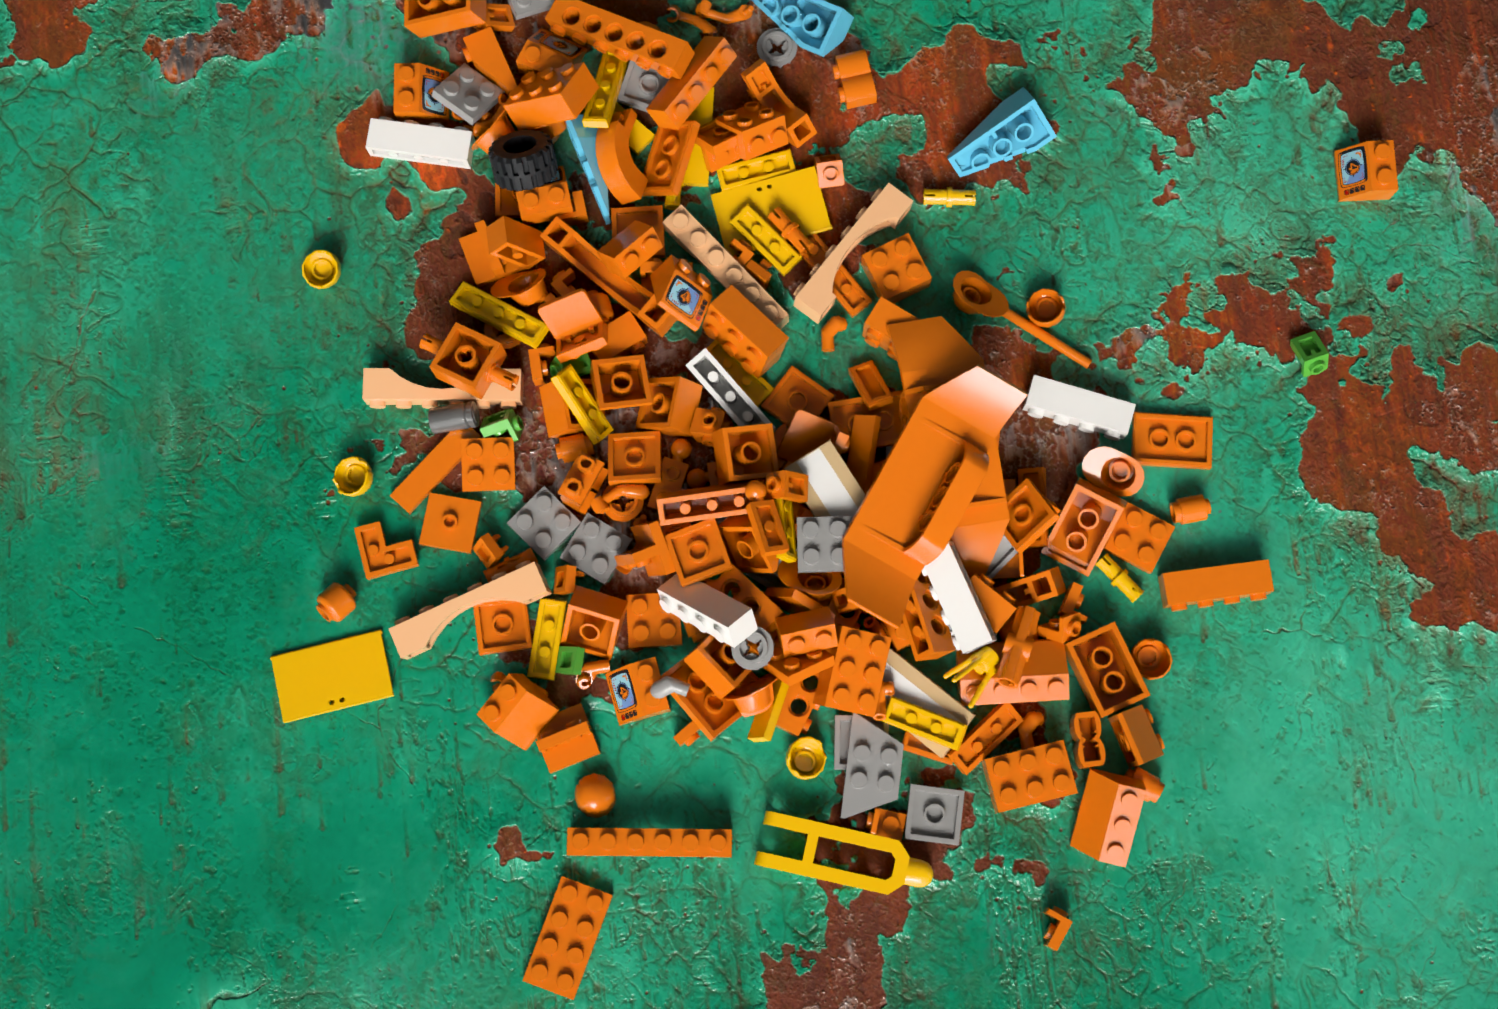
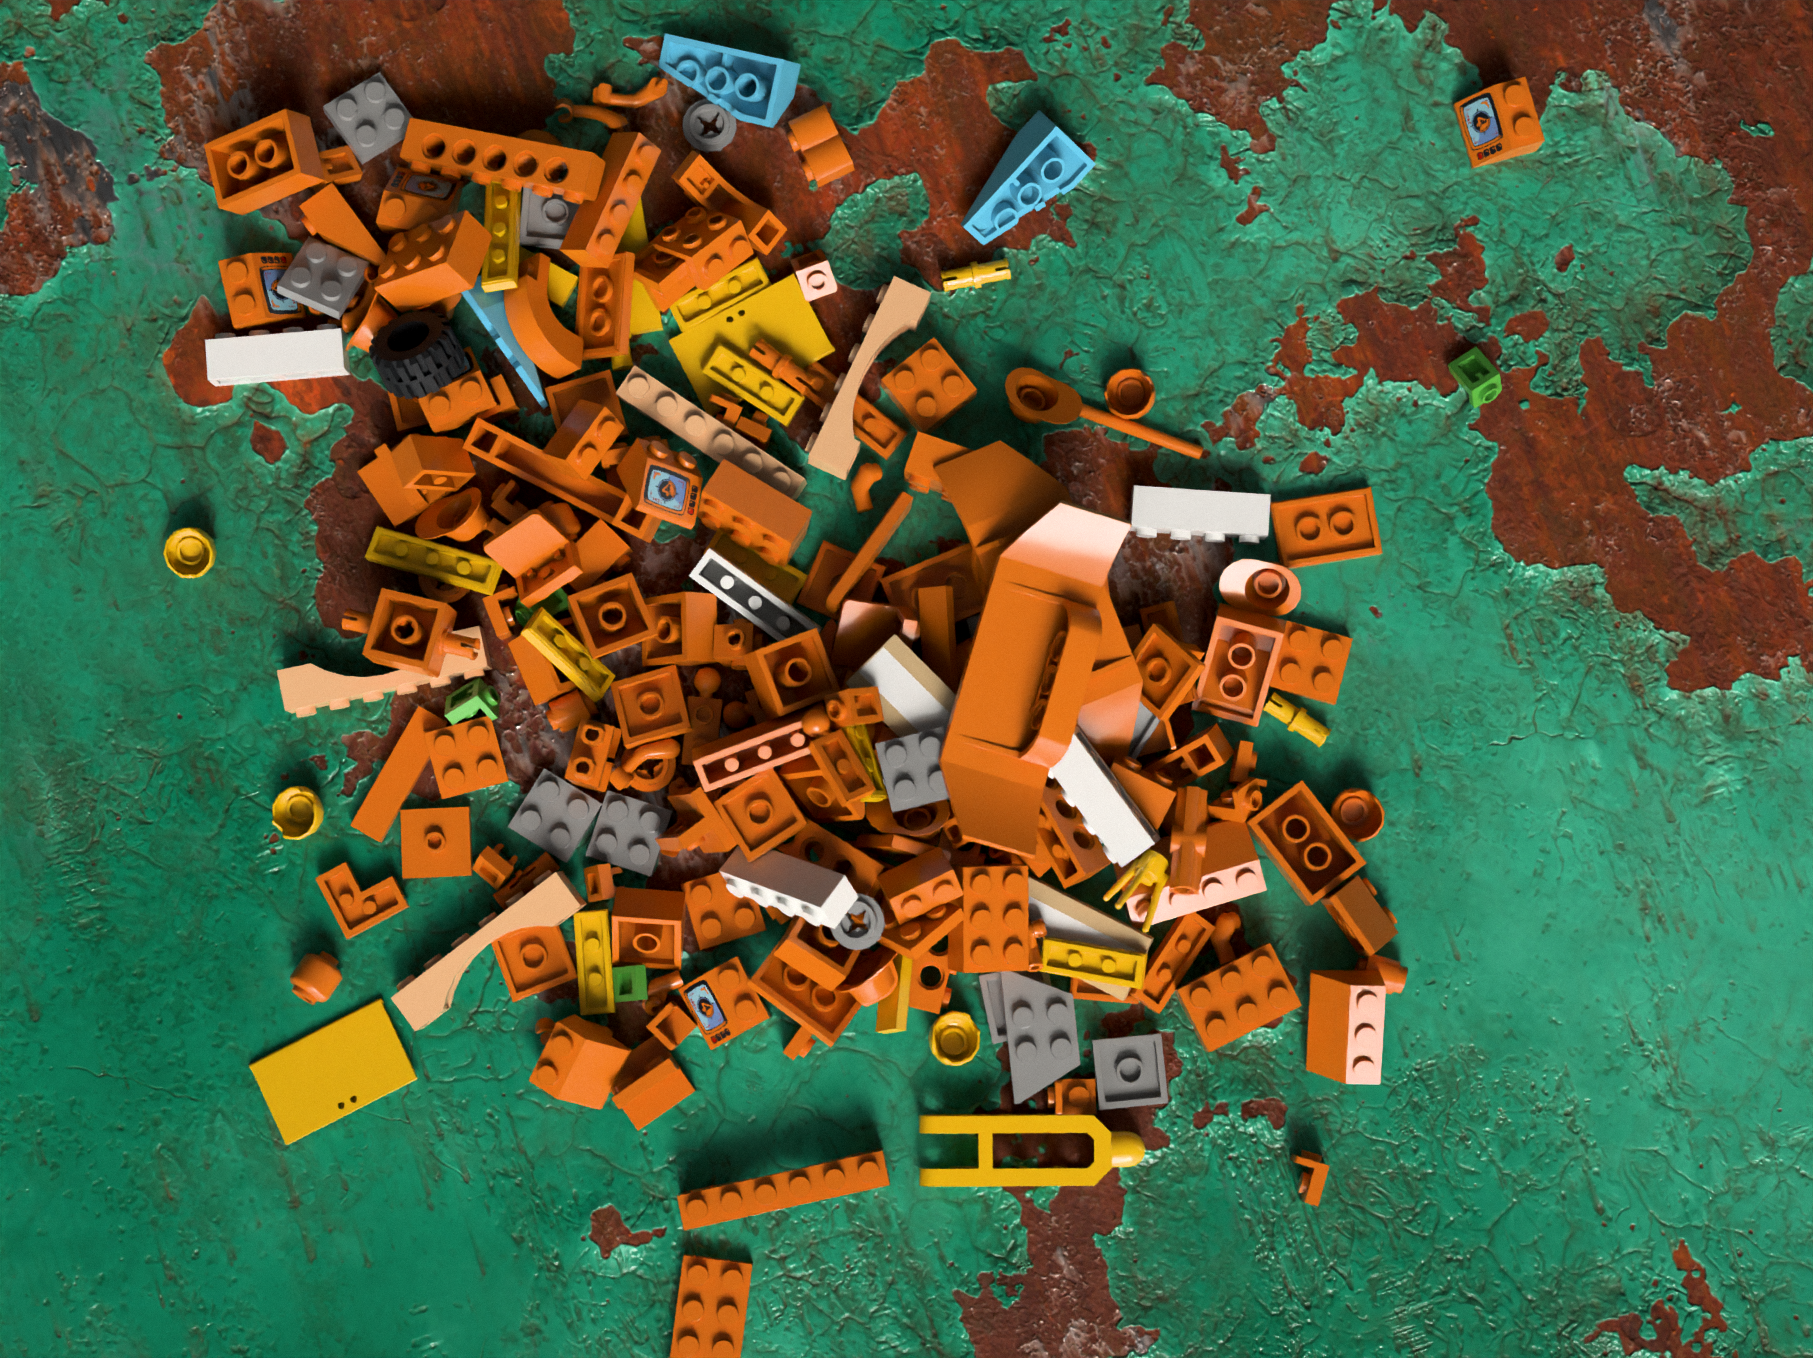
camera: 15 degrees left, 5 degrees up
dark grey piece [428,401,480,434] -> none
orange hair [575,773,616,818] -> none
light grey arm [650,676,690,699] -> none
orange tile [848,360,894,411] -> none
orange brick [1069,711,1106,769] -> none
orange brick [1158,559,1274,612] -> none
orange brick [1169,494,1211,525] -> none
none -> orange panel [646,1001,698,1051]
none -> orange tile [825,491,913,615]

